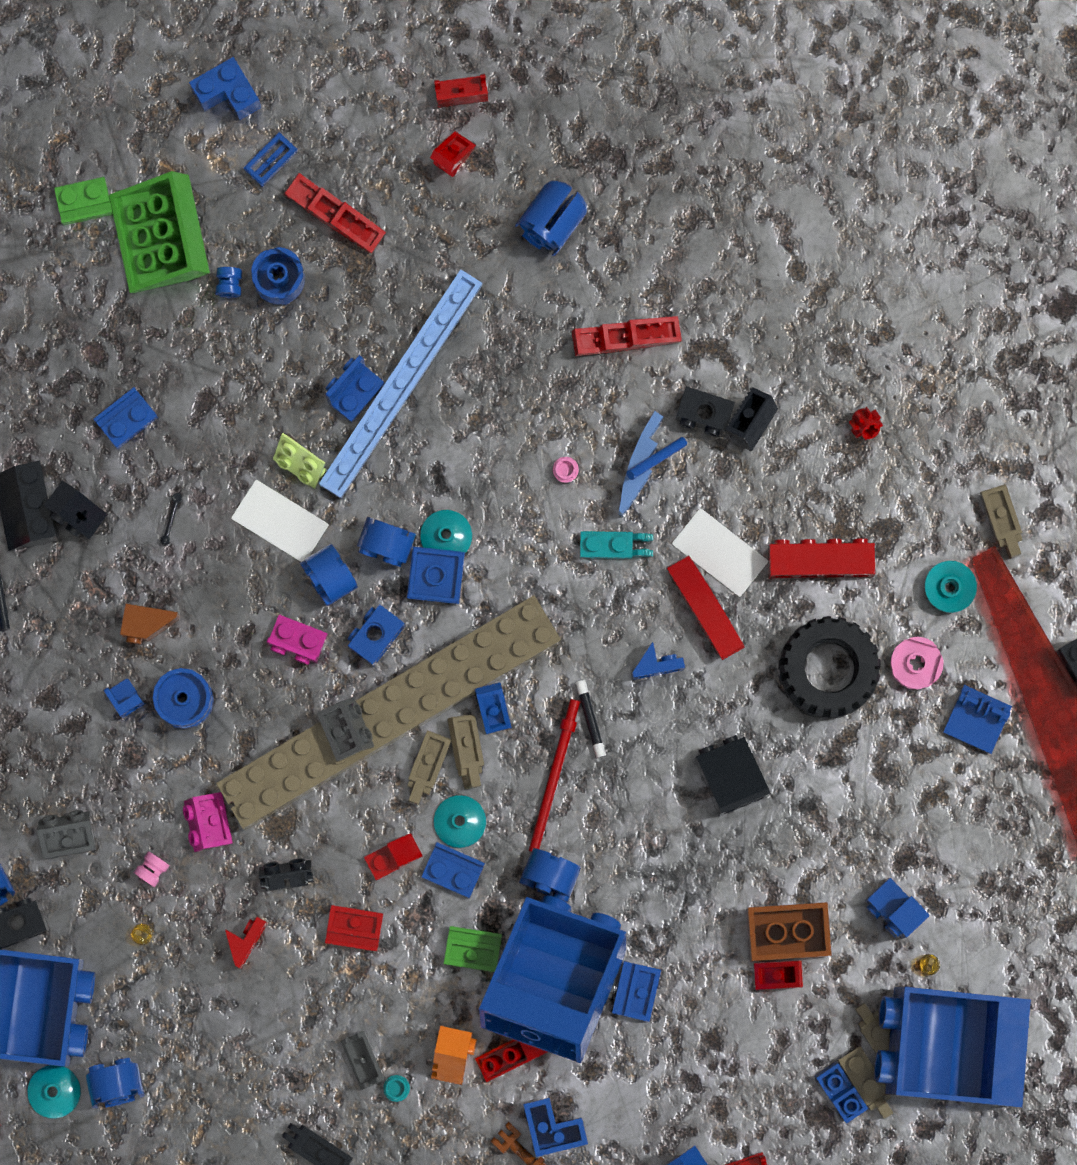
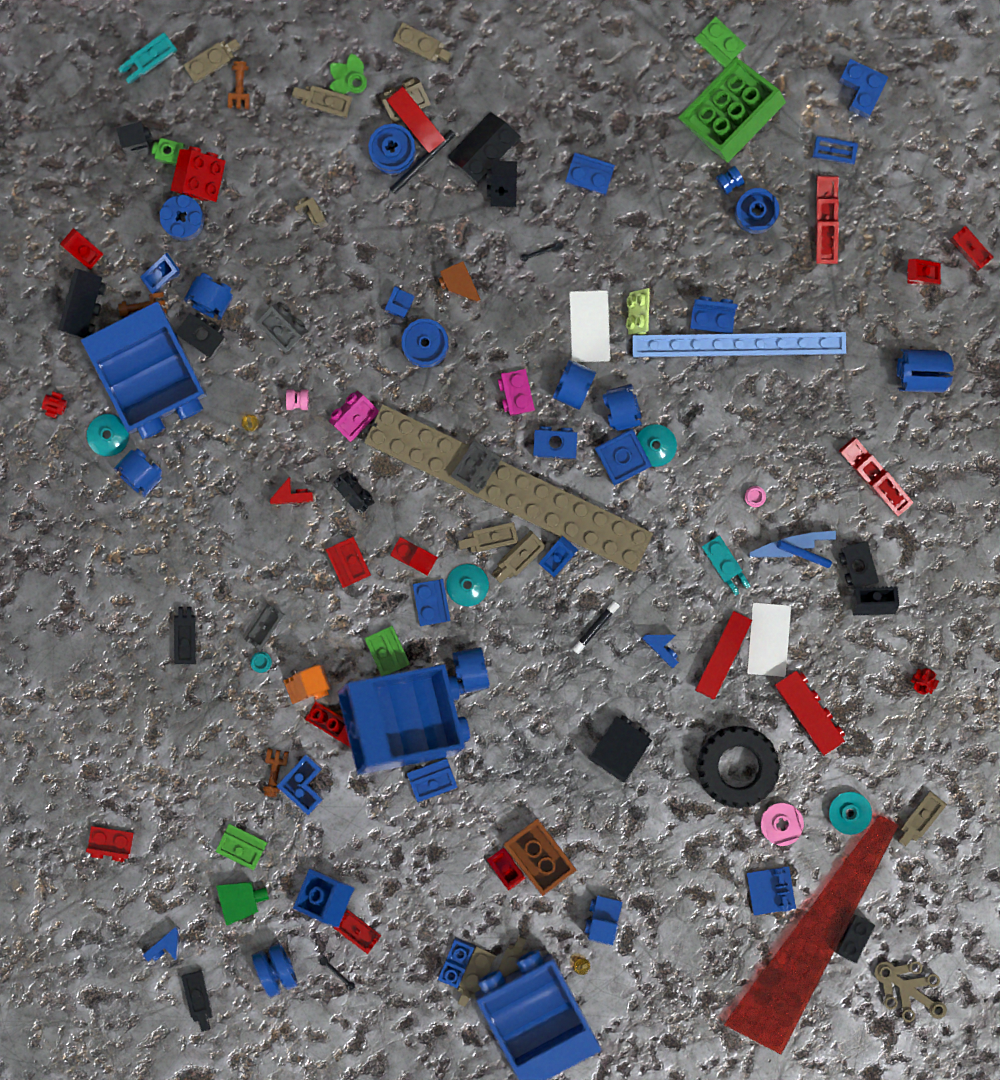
camera: 60 degrees right, 5 degrees up
red bar [528,699,580,852] -> none

